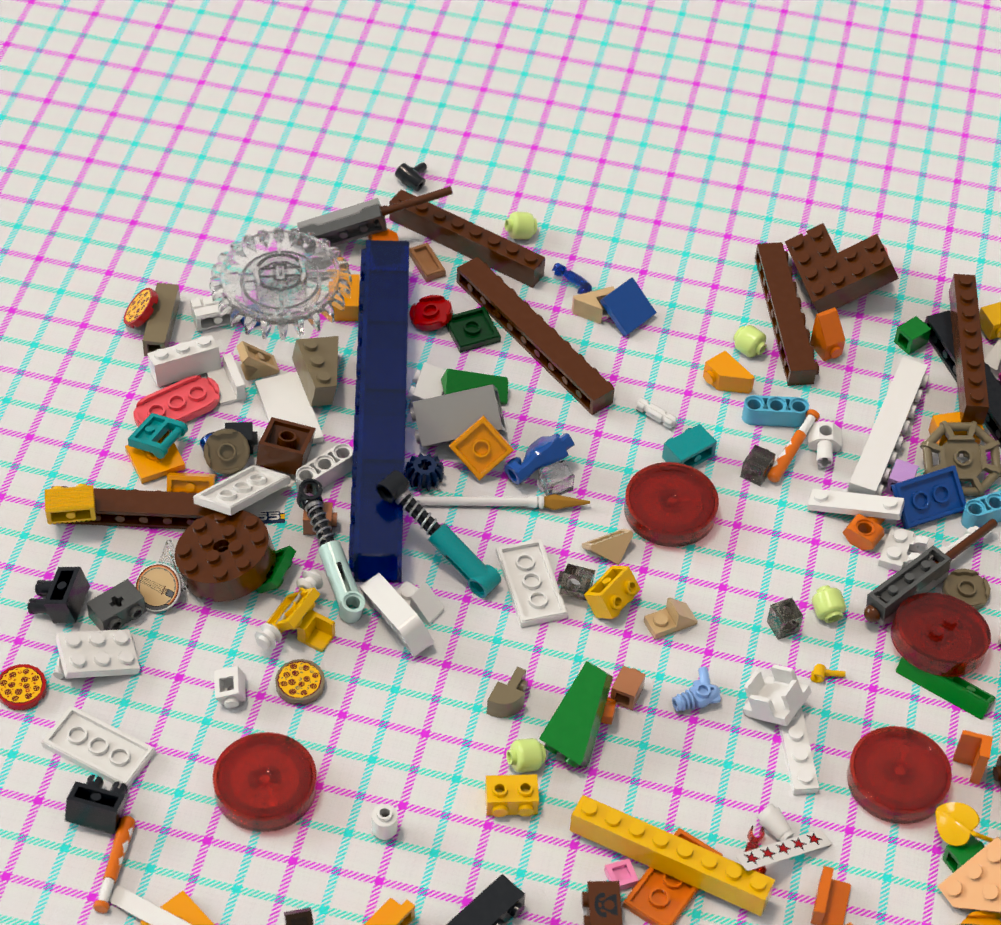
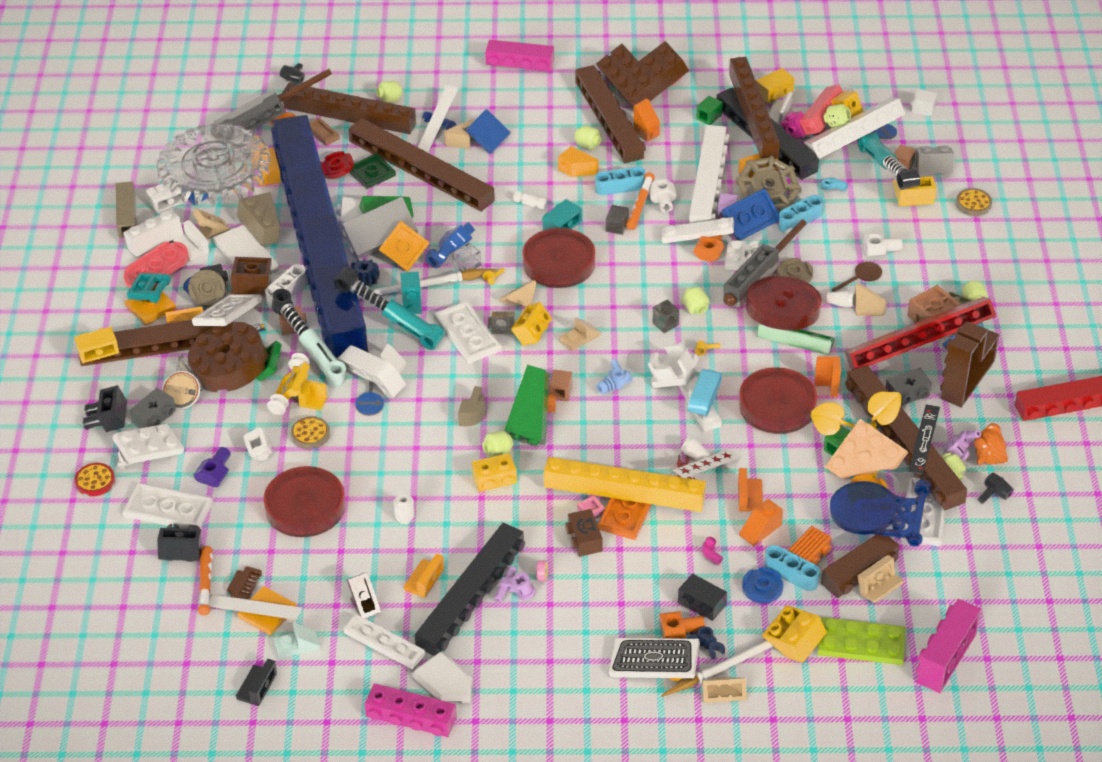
camera: 10 degrees left, 5 degrees down
tile [124,288,158,329] -> none
none -> dark purple piece [193,447,231,488]
none -> reddish brown piece [227,566,262,600]
none -> blue piece [355,380,384,416]
none -> teal brick [400,271,422,314]
none -> white sticker [418,85,458,152]
none -> yellow hand [483,268,505,285]
none -> dark pink brick [485,39,555,72]
none -> medium azure beam [688,368,722,416]

